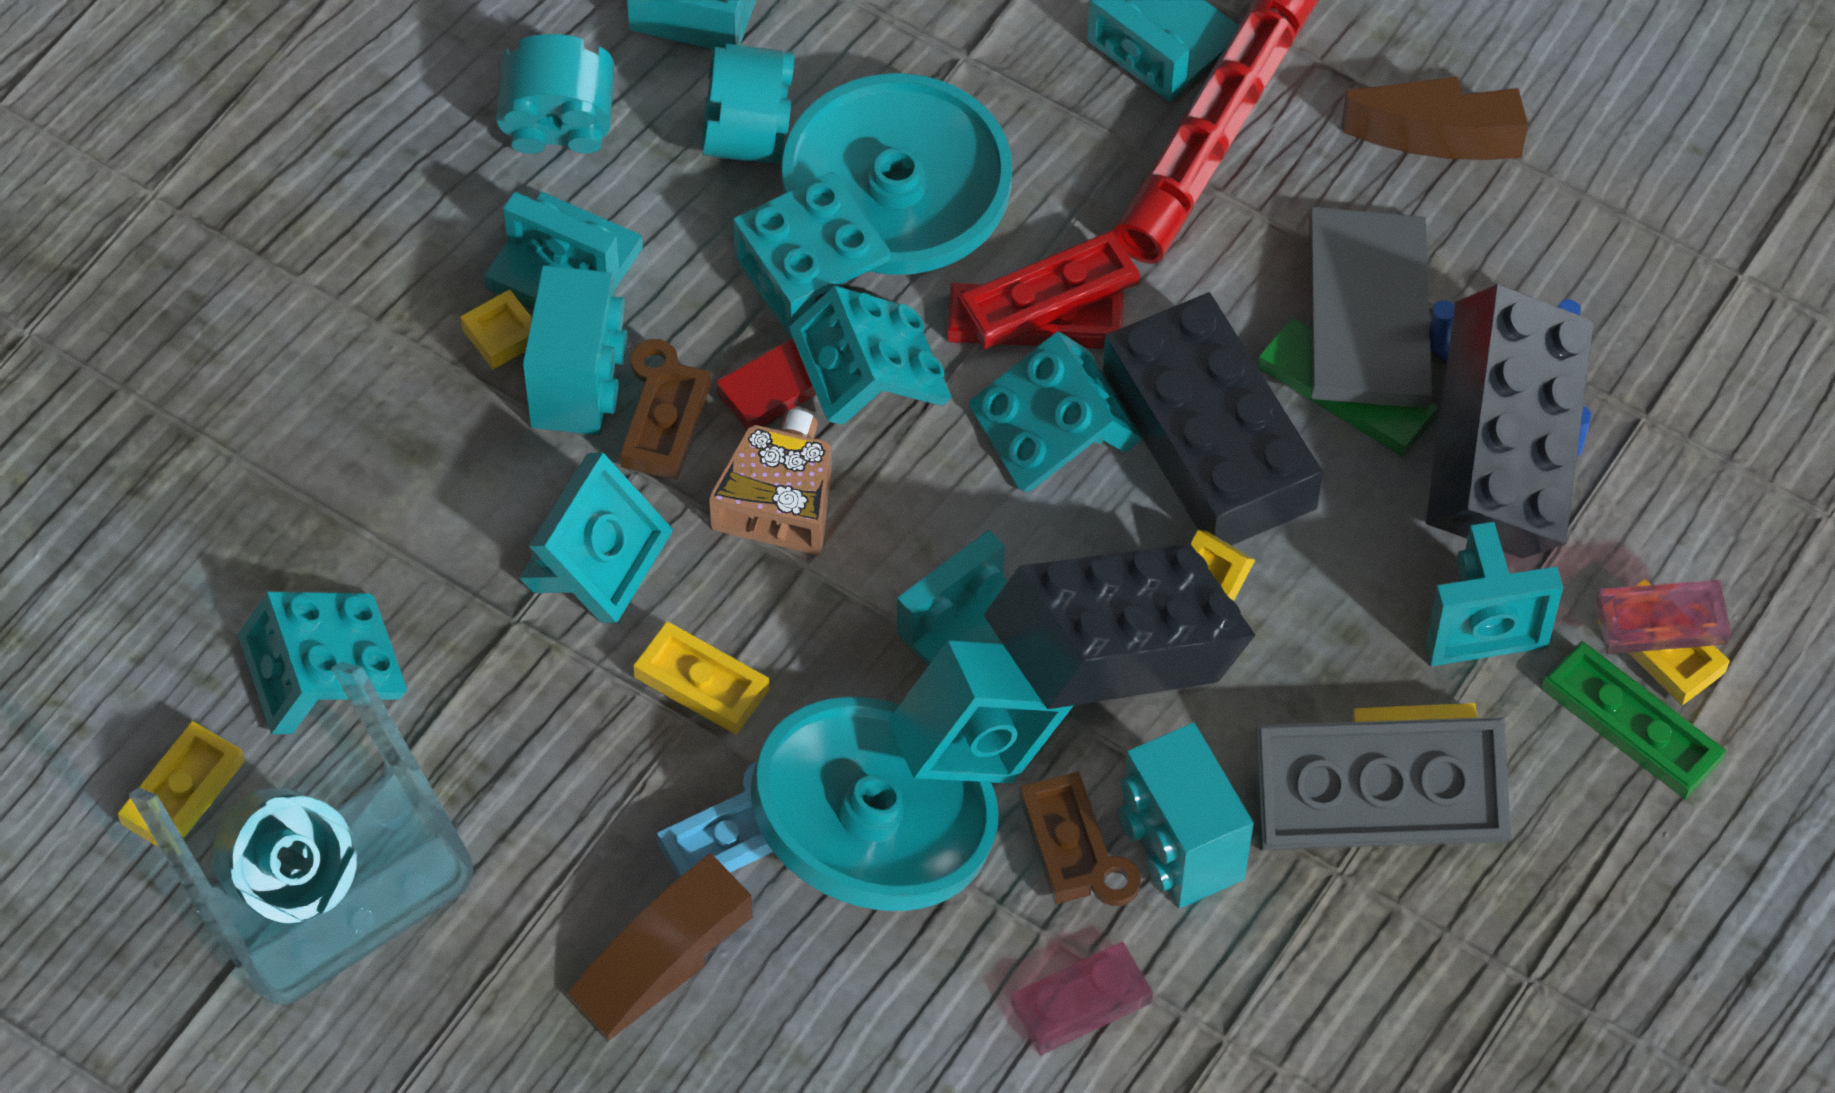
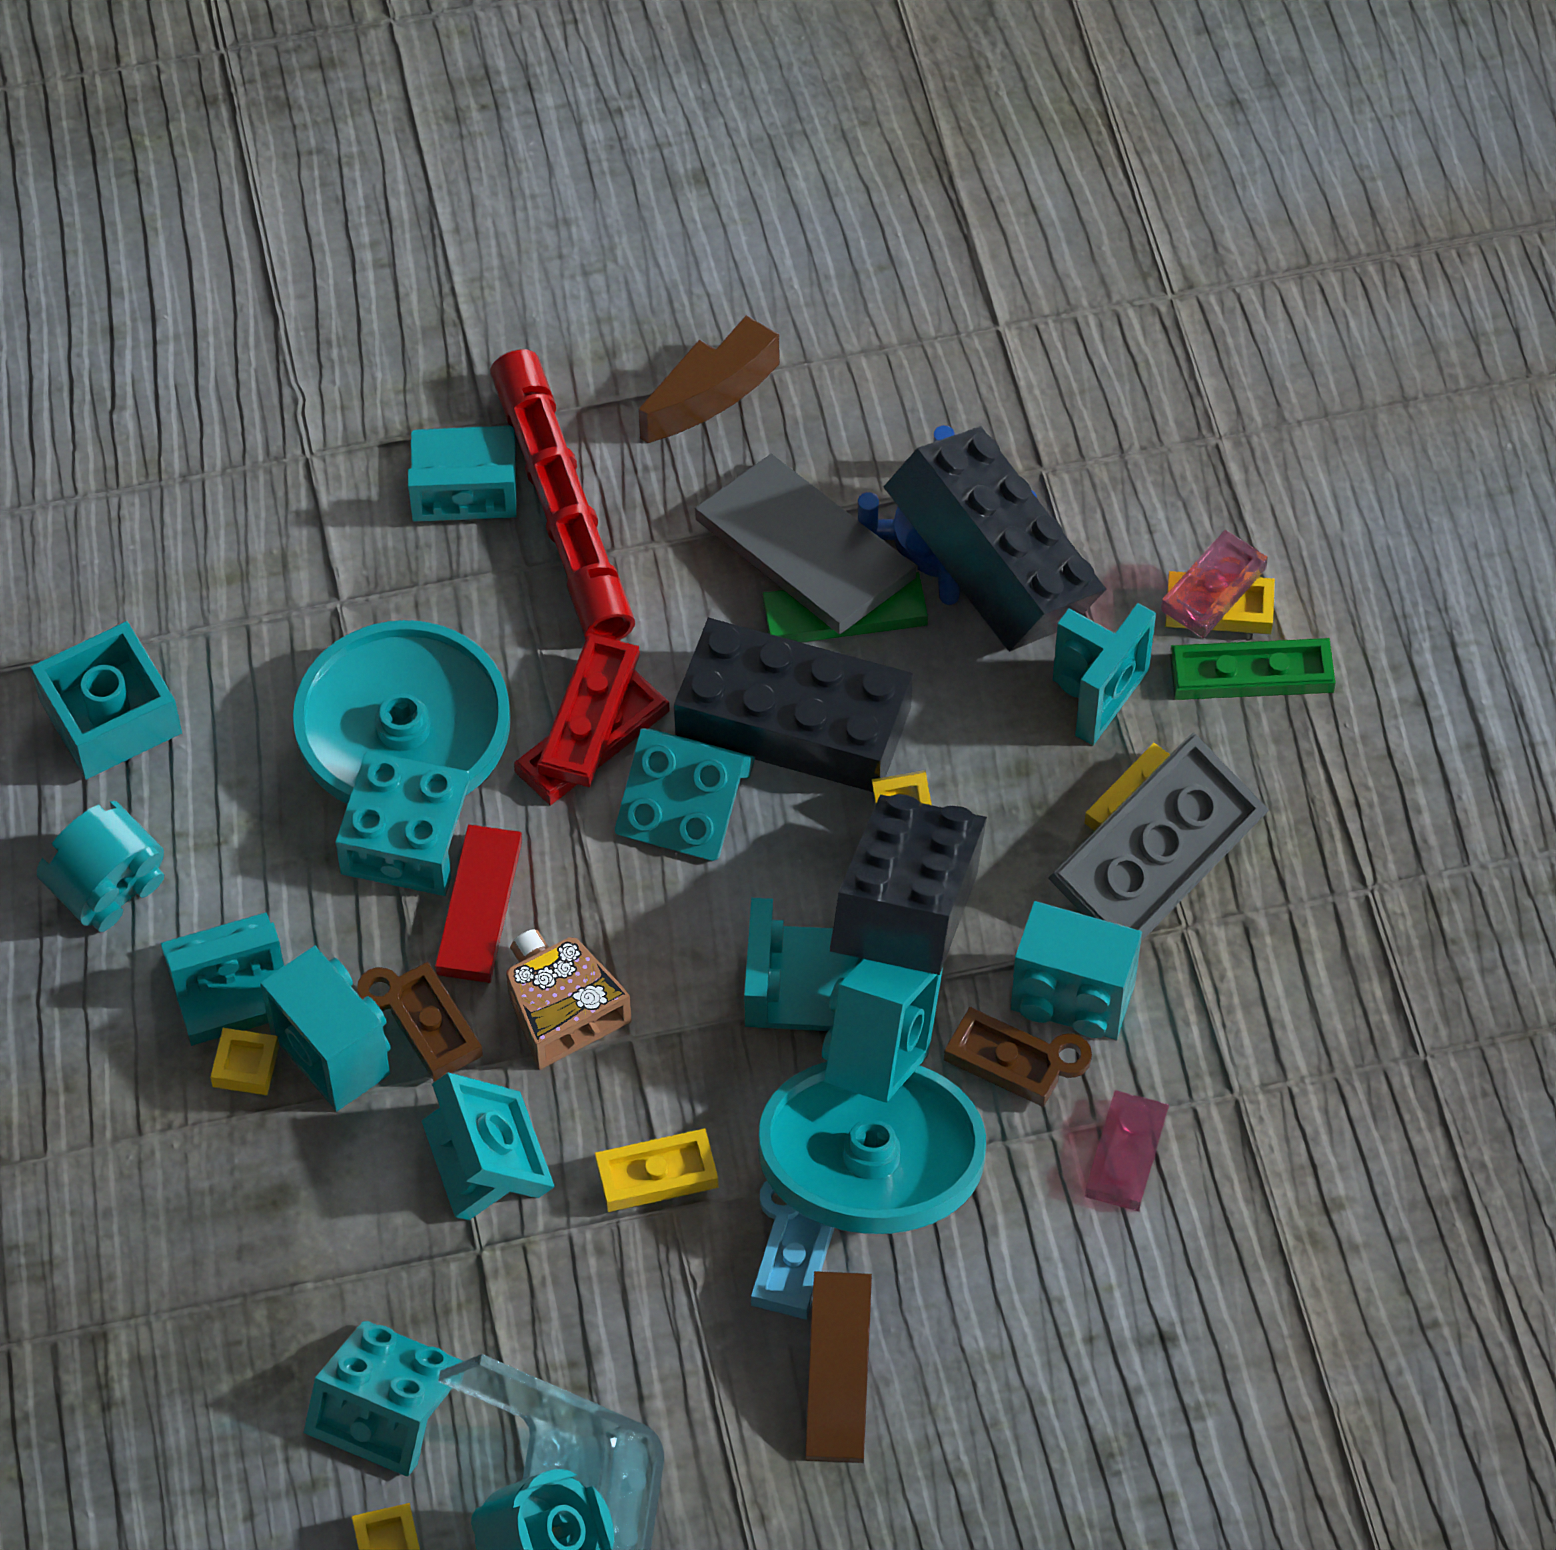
camera: 45 degrees left, 0 degrees up
teal brick [701,43,794,164] -> none
teal bracket [788,286,952,425] -> none

